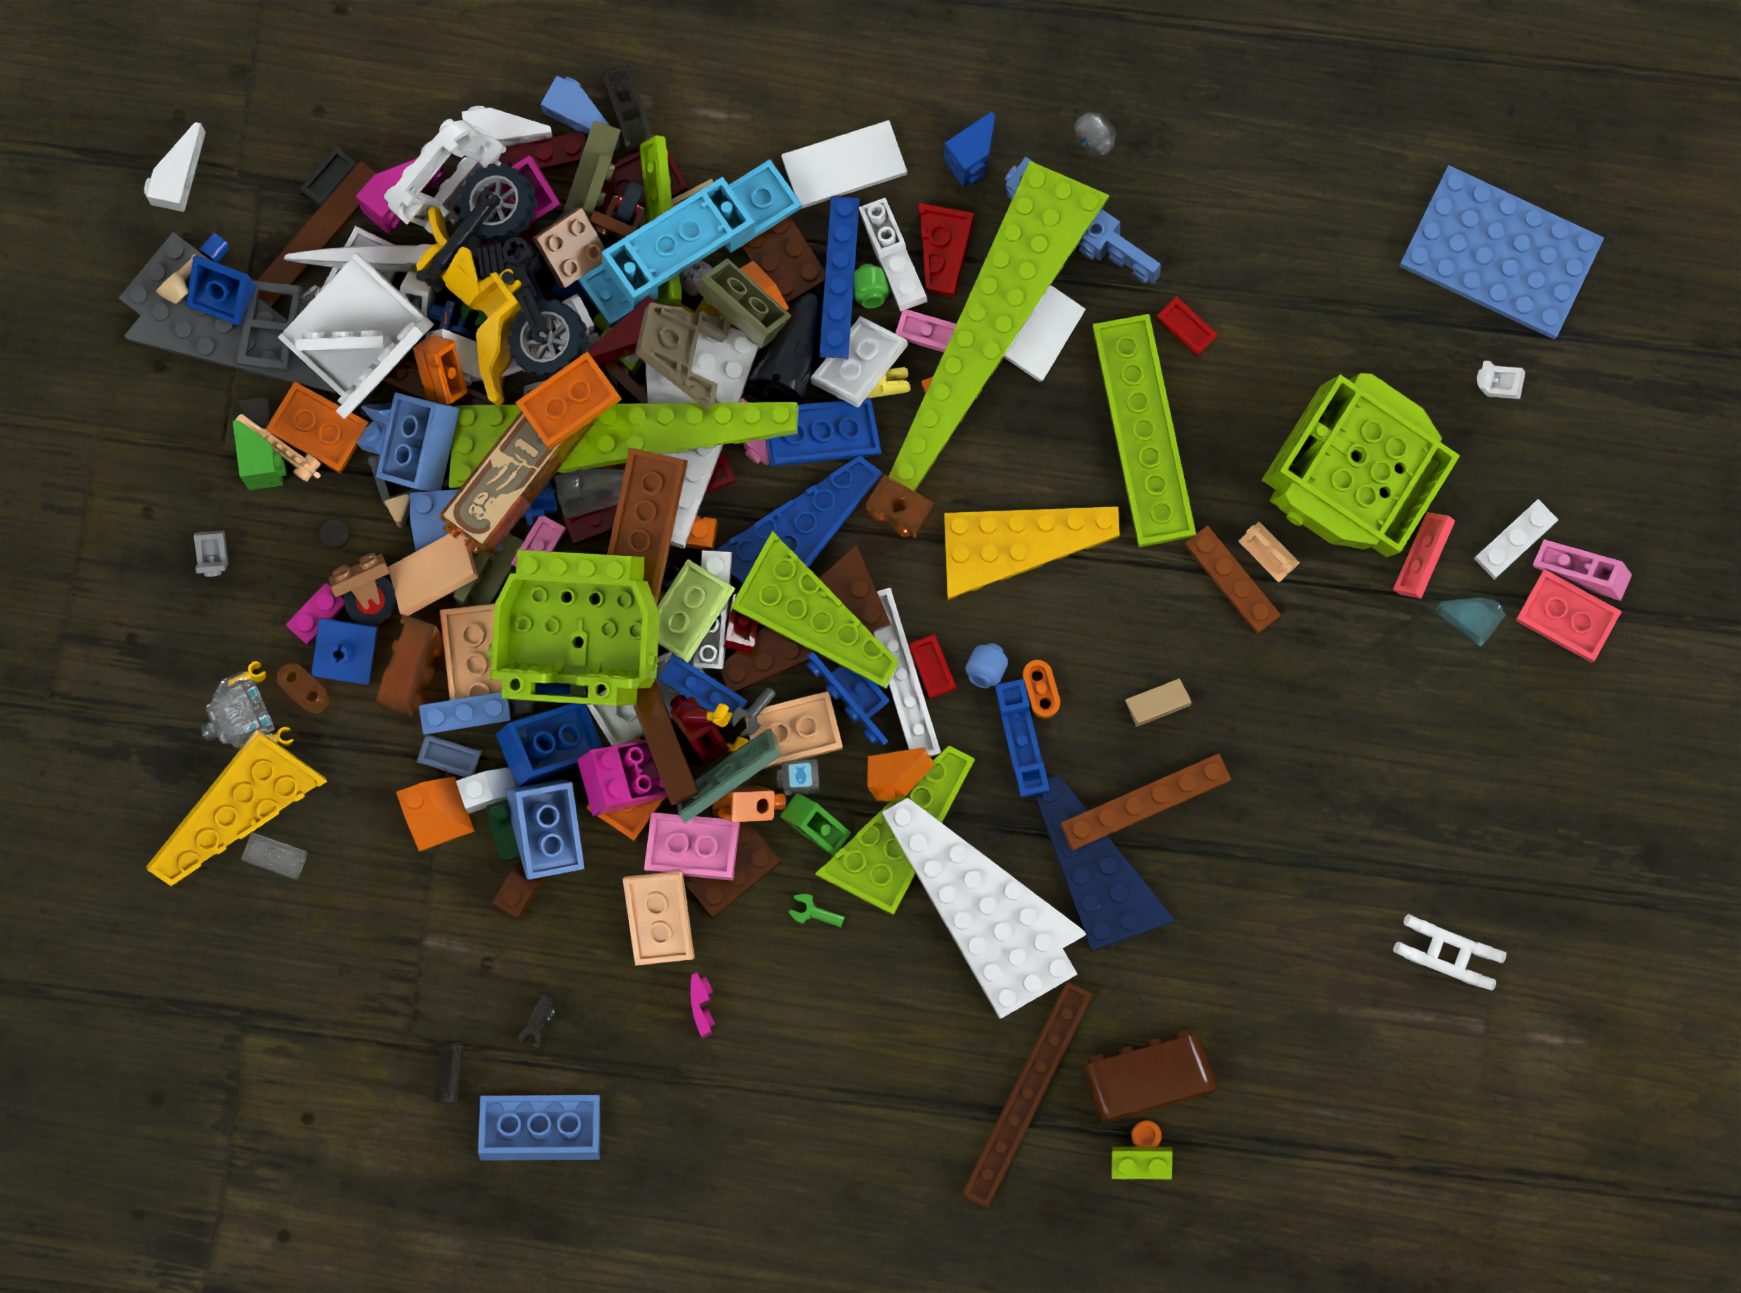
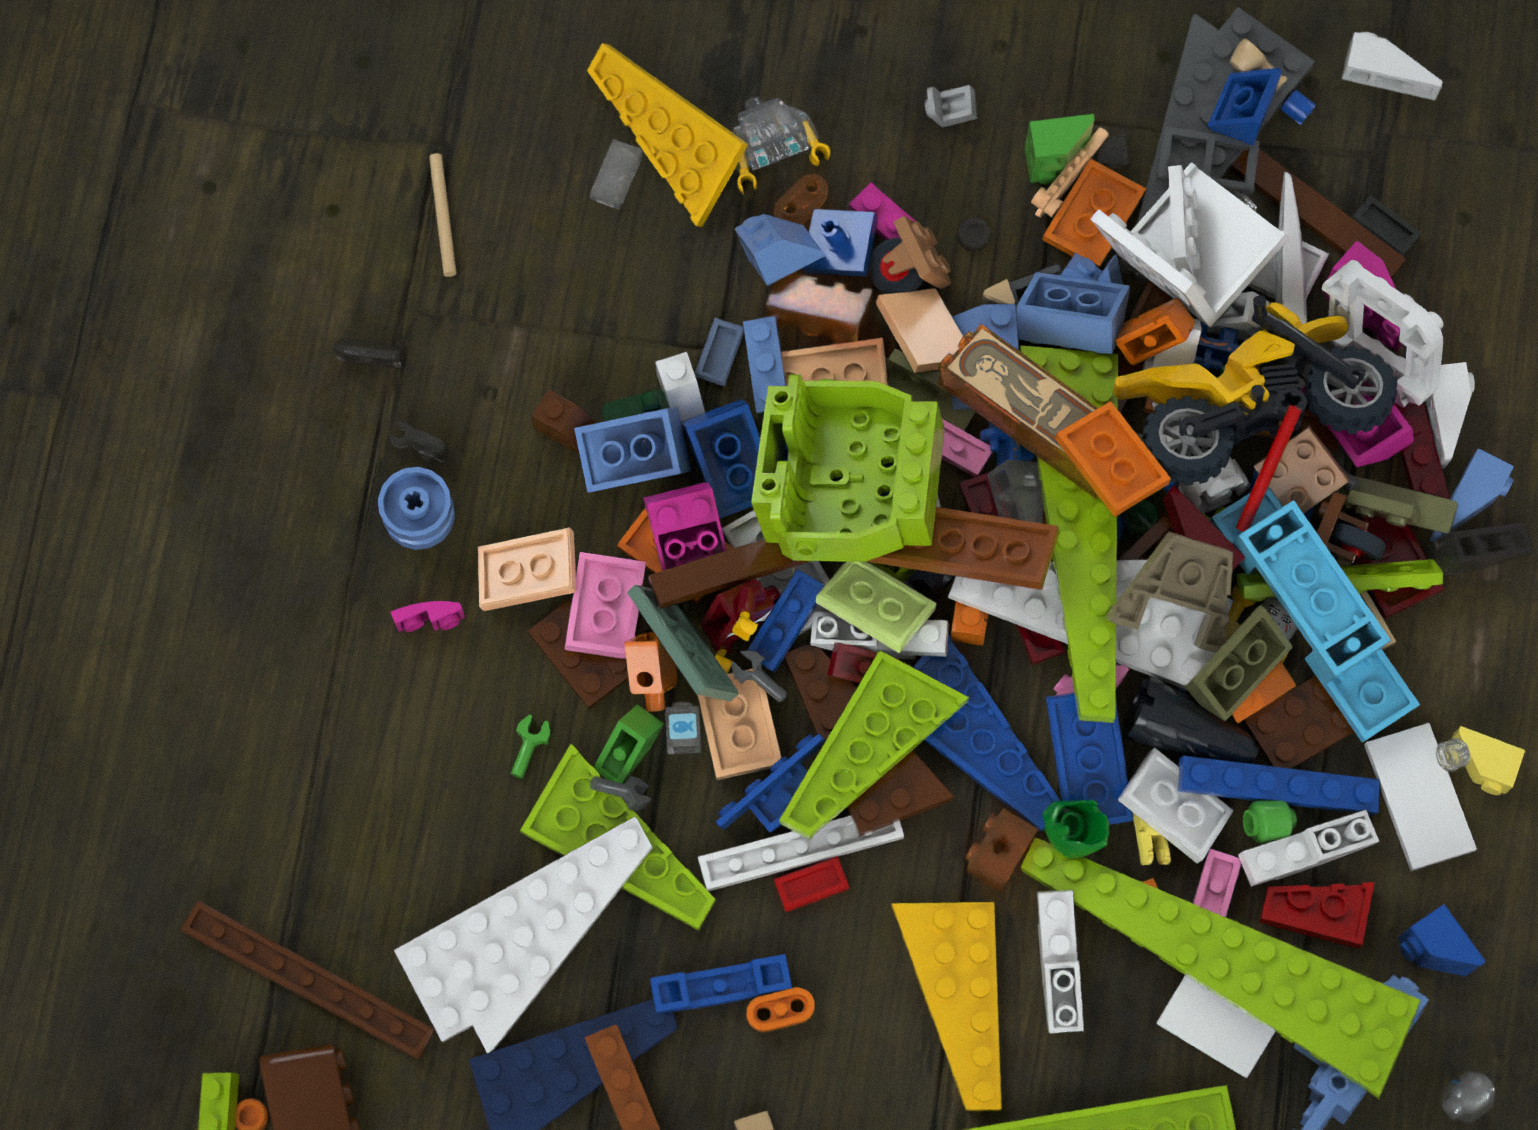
camera: 90 degrees right, 5 degrees down
orange slope [396,776,475,852] -> none
medium blue slope [478,1095,600,1160] -> none
orange slope [867,747,933,801] -> none
medium blue head [965,643,1008,688] -> none
none -> medium blue wheel [378,467,455,550]
none -> tan bar [429,153,456,277]
none -> dark grey bar [590,776,652,811]
none -> medium blue slope [734,214,825,286]
none -> white slope [1037,890,1084,1033]
none -> green hair [1042,800,1109,858]
none -> red bar [1235,405,1302,532]
none -> clear bush [1436,738,1470,772]
none -> light yellow slope [1451,726,1525,795]

